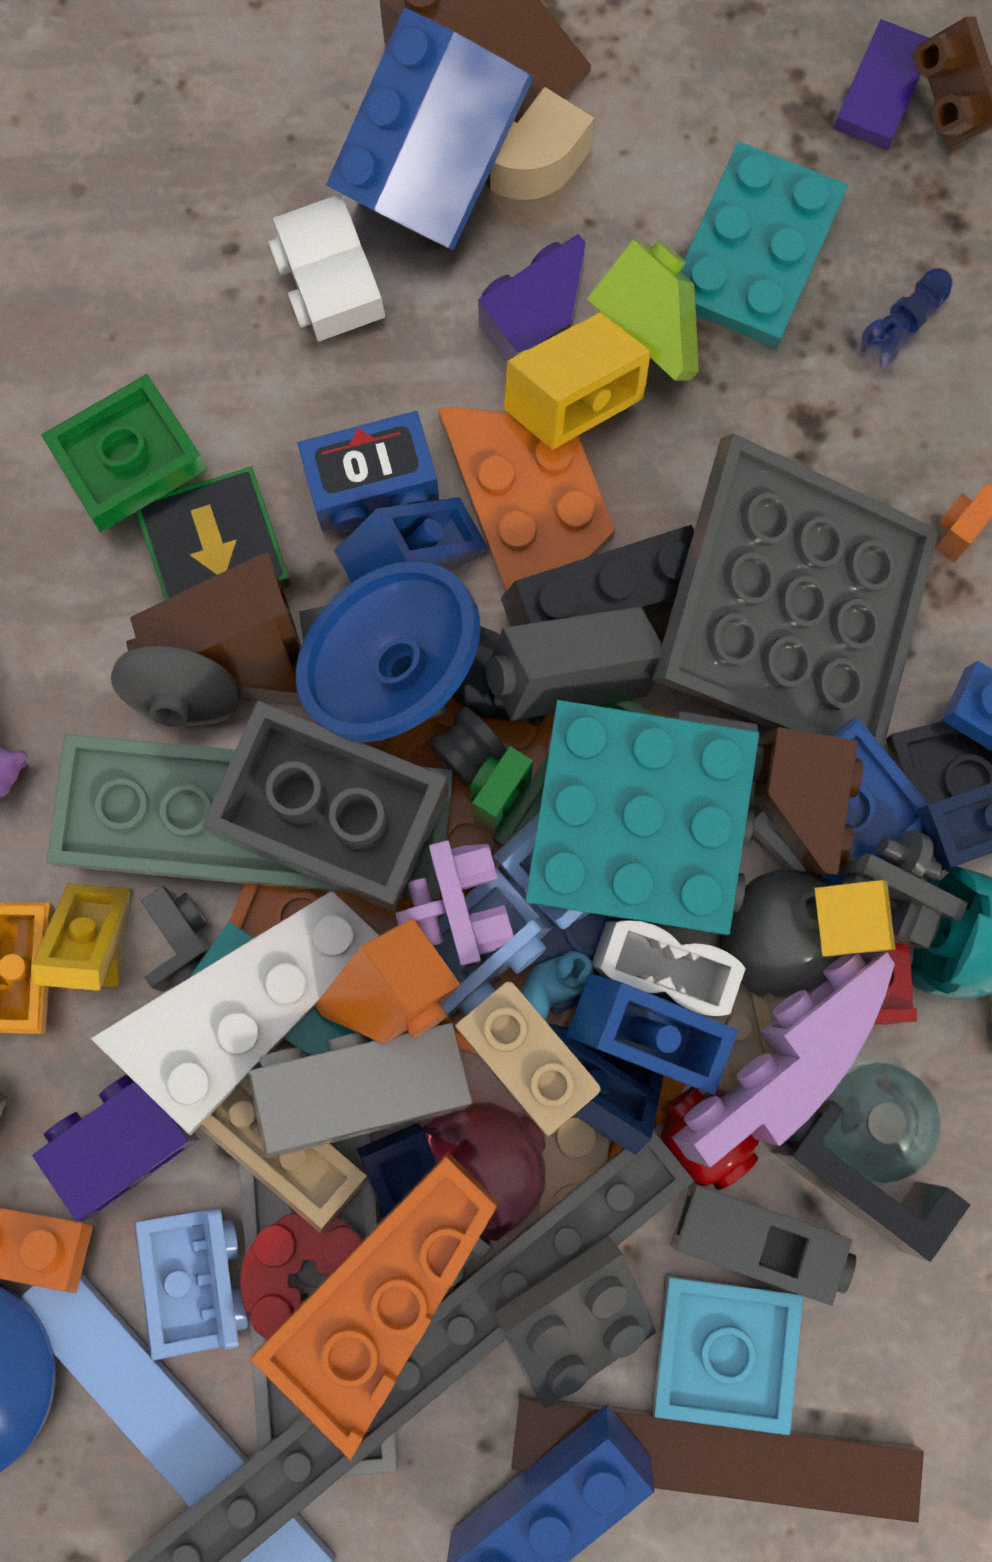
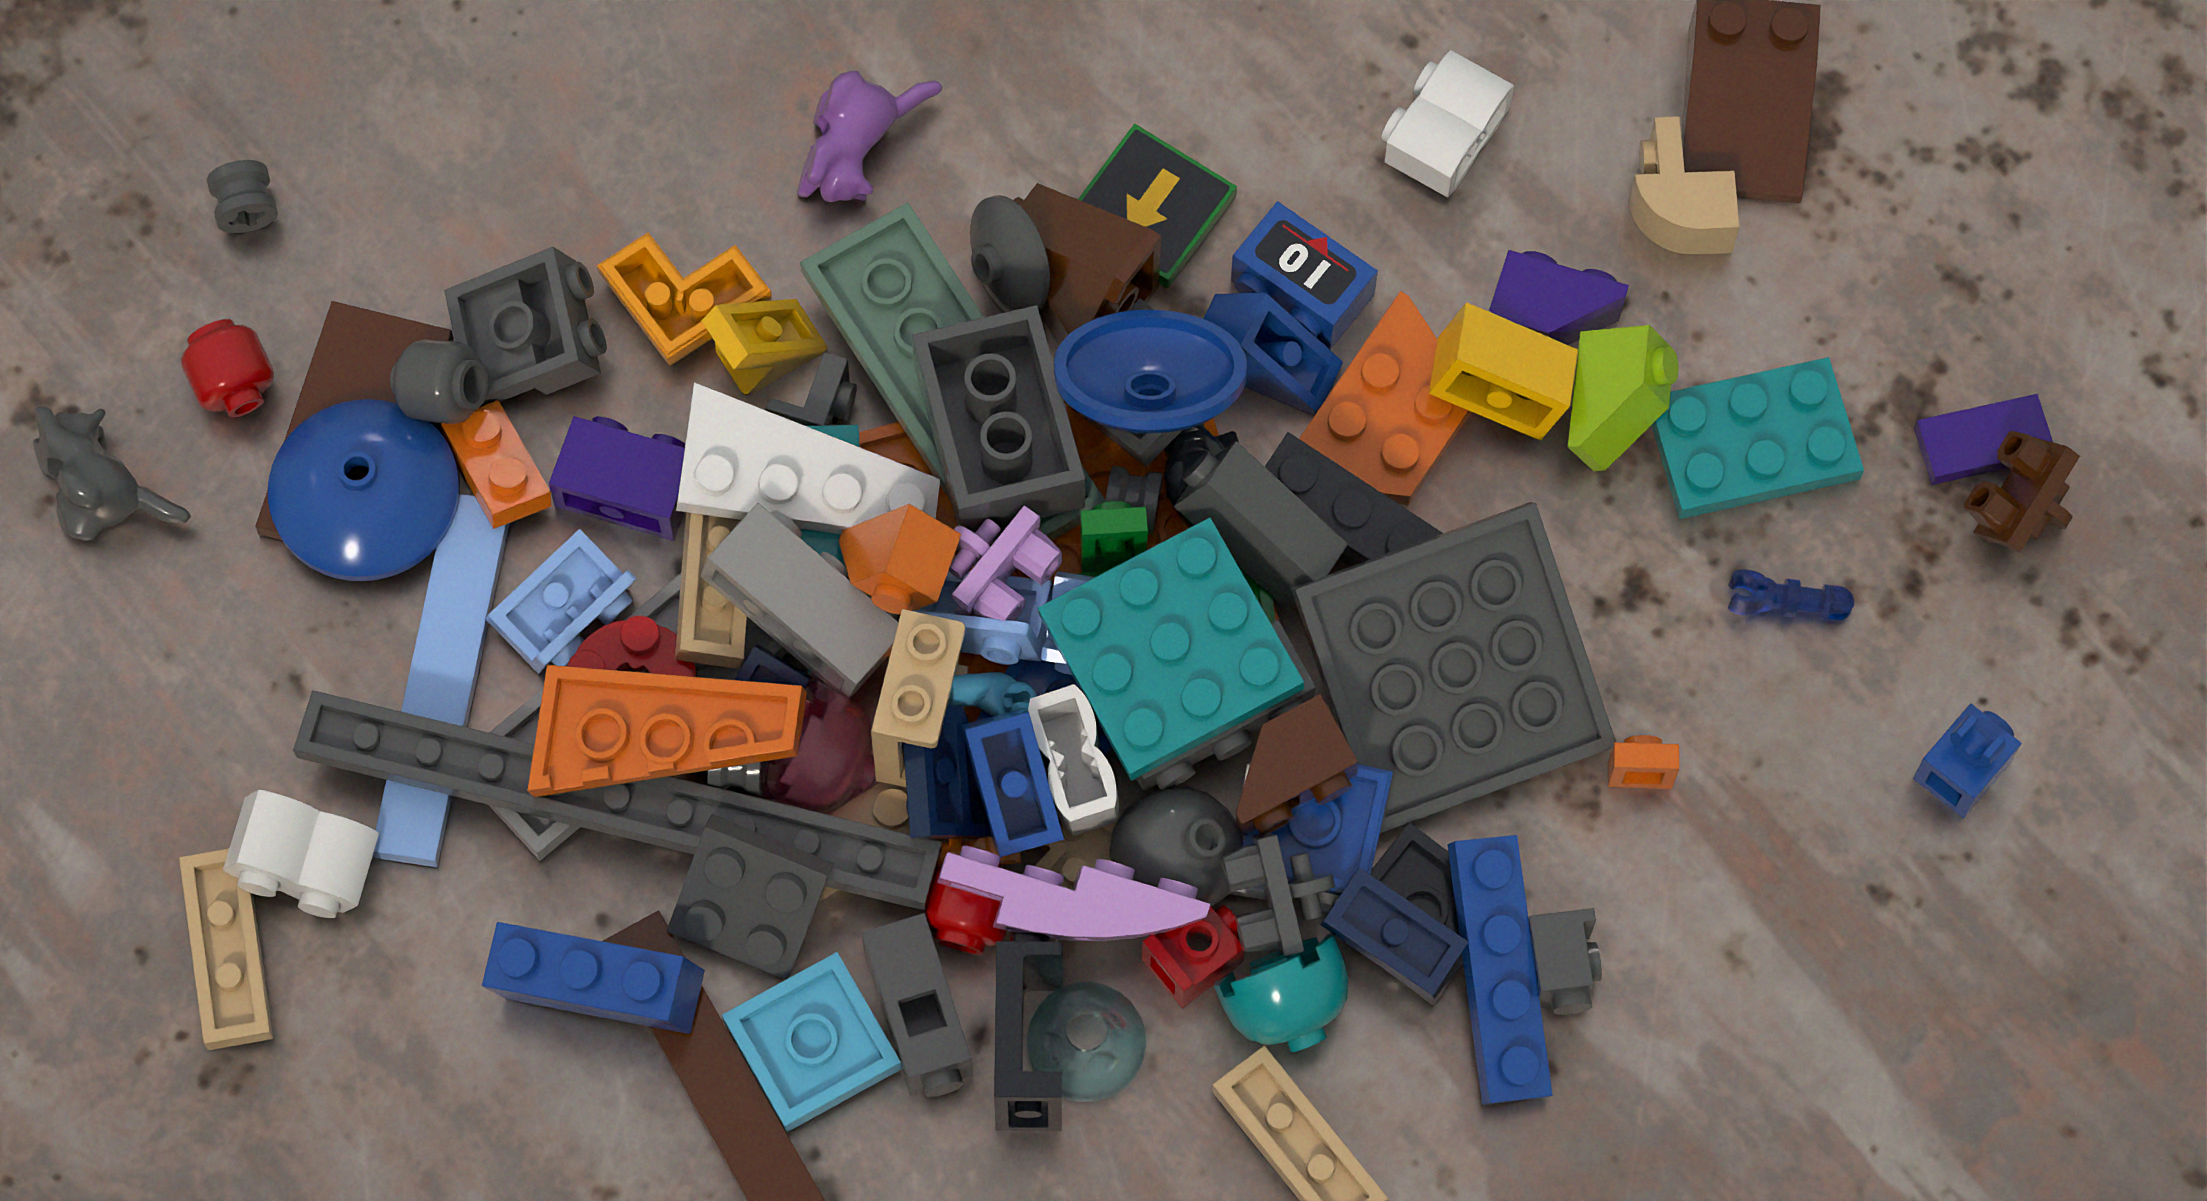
camera: 50 degrees right, 10 degrees down
green plate [41,374,208,533] -> none
slope [326,7,534,250] -> none
yellow tile [814,880,896,957] -> none

